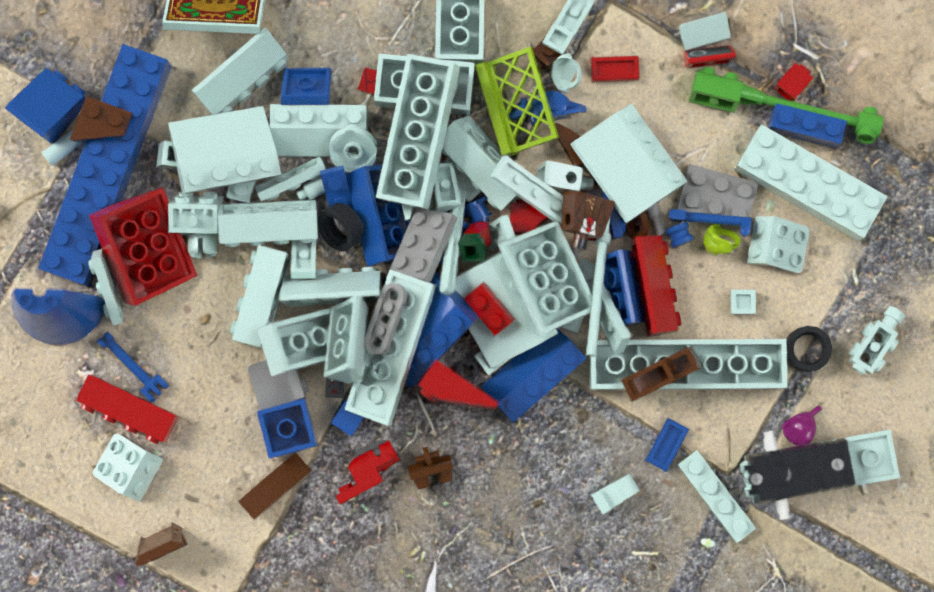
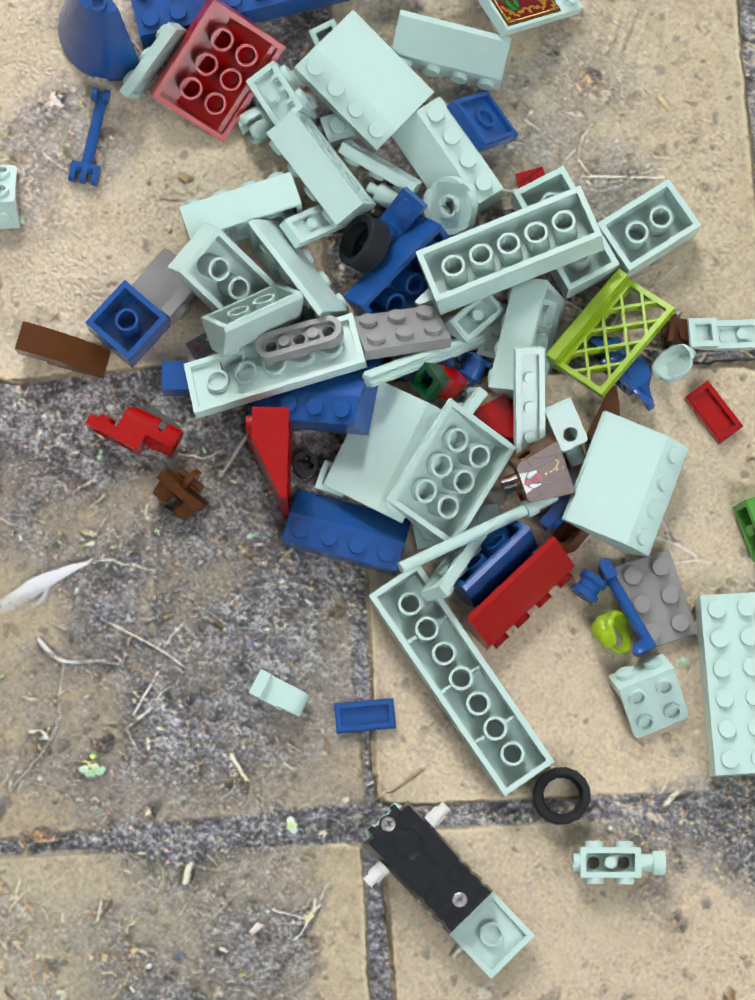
camera: 50 degrees right, 5 degrees down
red brick [75,374,180,445] -> none
red plate [464,282,515,336] -> none
reddish brown slope [621,346,702,402] -> none
light grey bar [646,205,666,236] -> none
light aqua plate [677,450,756,543] -> none
light aqua plate [730,289,756,315] -> none
magenta piece [782,405,822,446] -> none

